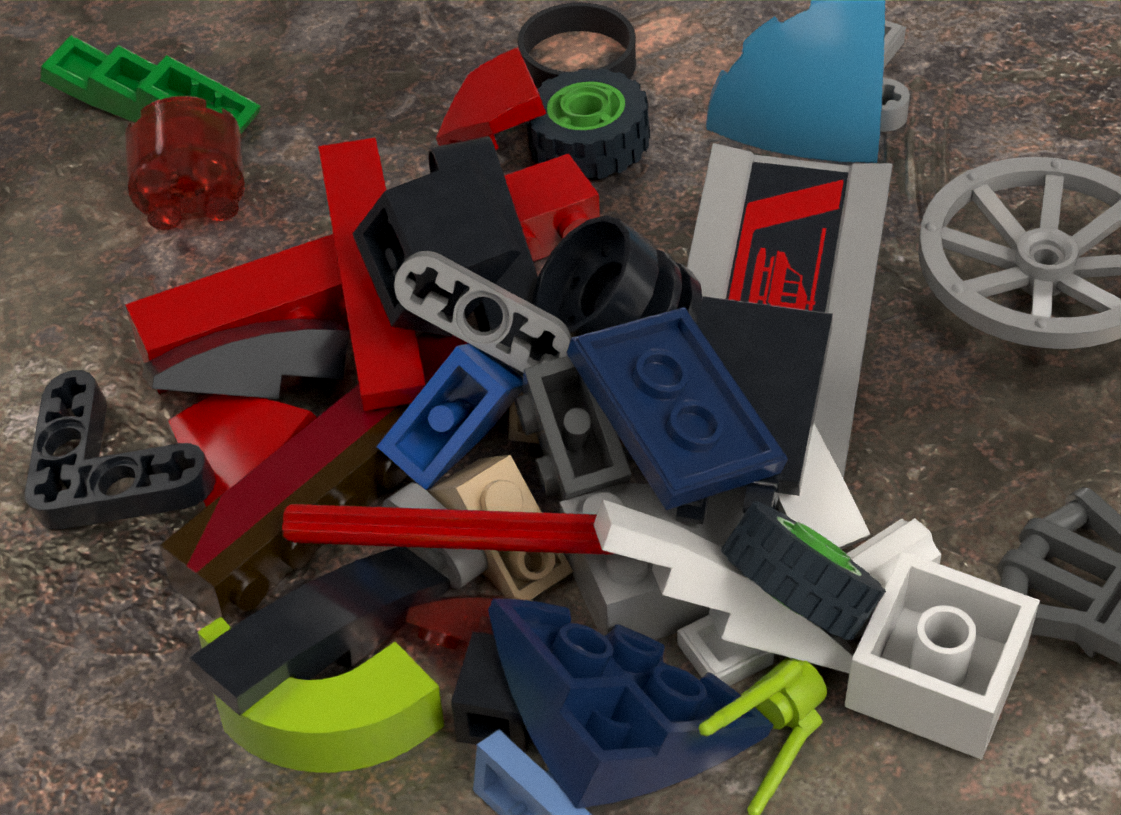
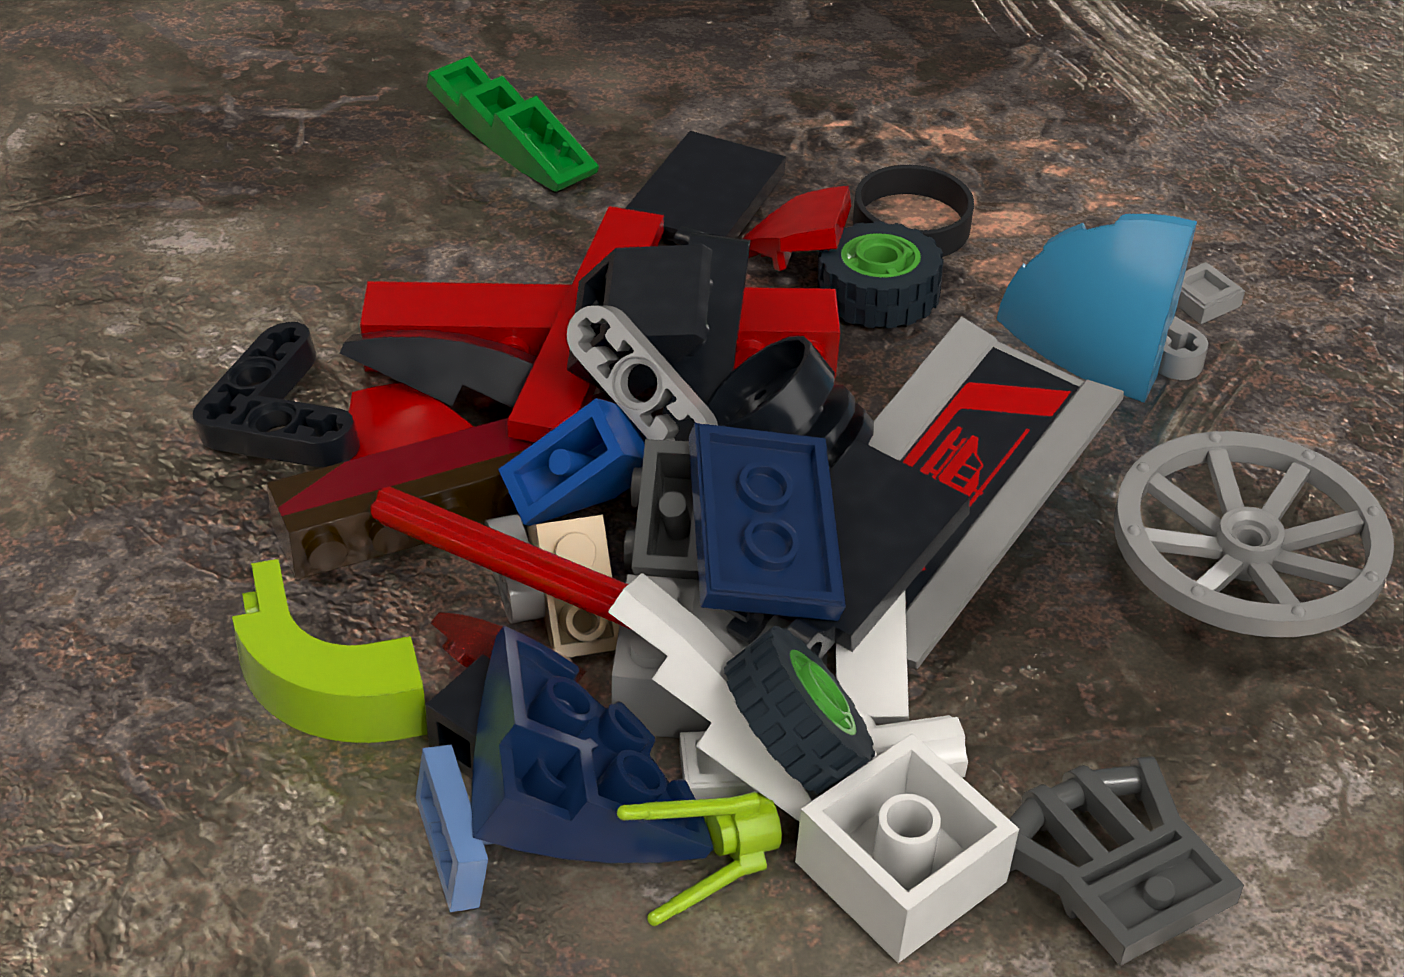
camera: 20 degrees right, 5 degrees down
clear red brick [125,96,245,230] -> none
black slope [189,547,450,716] -> none
none -> black tile [625,131,786,245]

